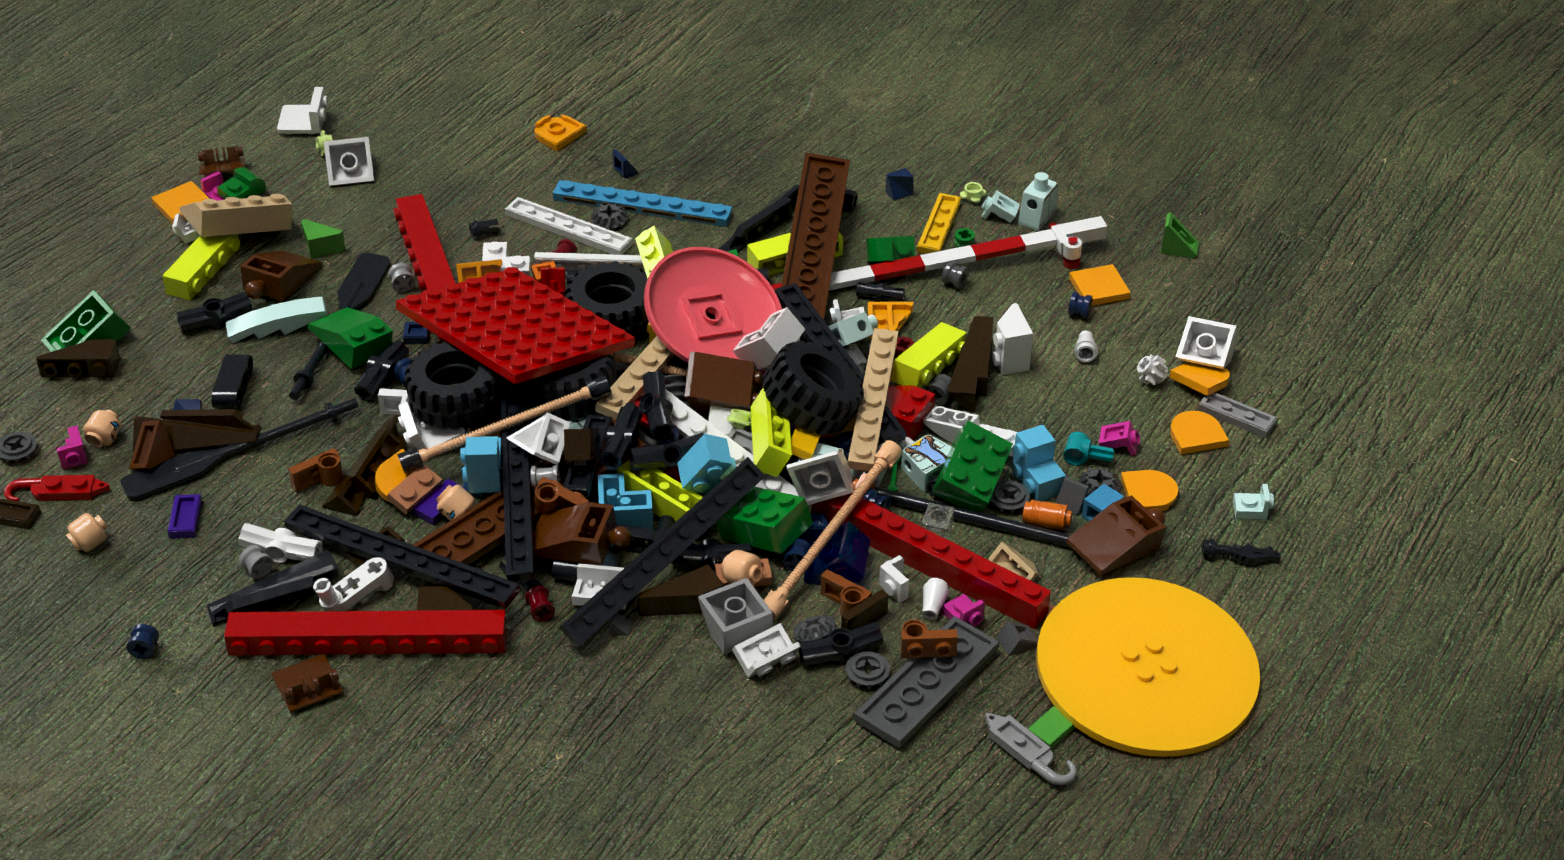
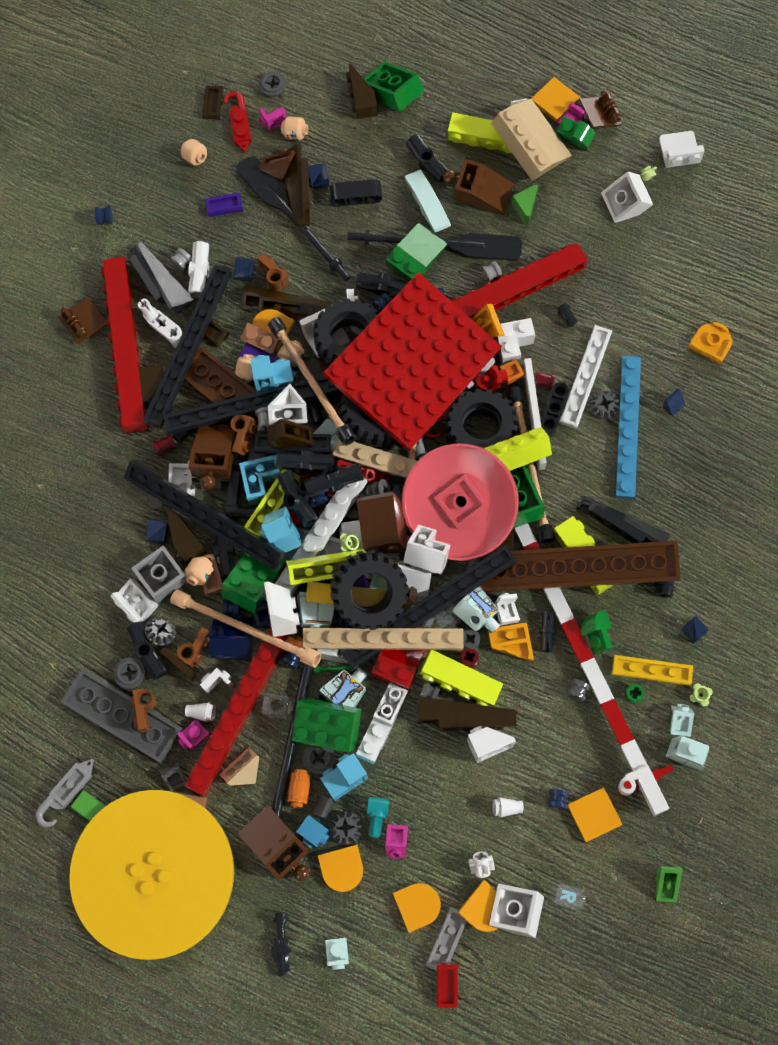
camera: 85 degrees right, 30 degrees up
none -> dark blue slope [146,520,169,545]
none -> dark blue slope [233,257,255,282]
none -> light nougat head [277,340,305,368]
none -> red tile [437,963,458,1008]
none -> black beam [541,382,569,438]
none -> clear brick [553,883,586,912]

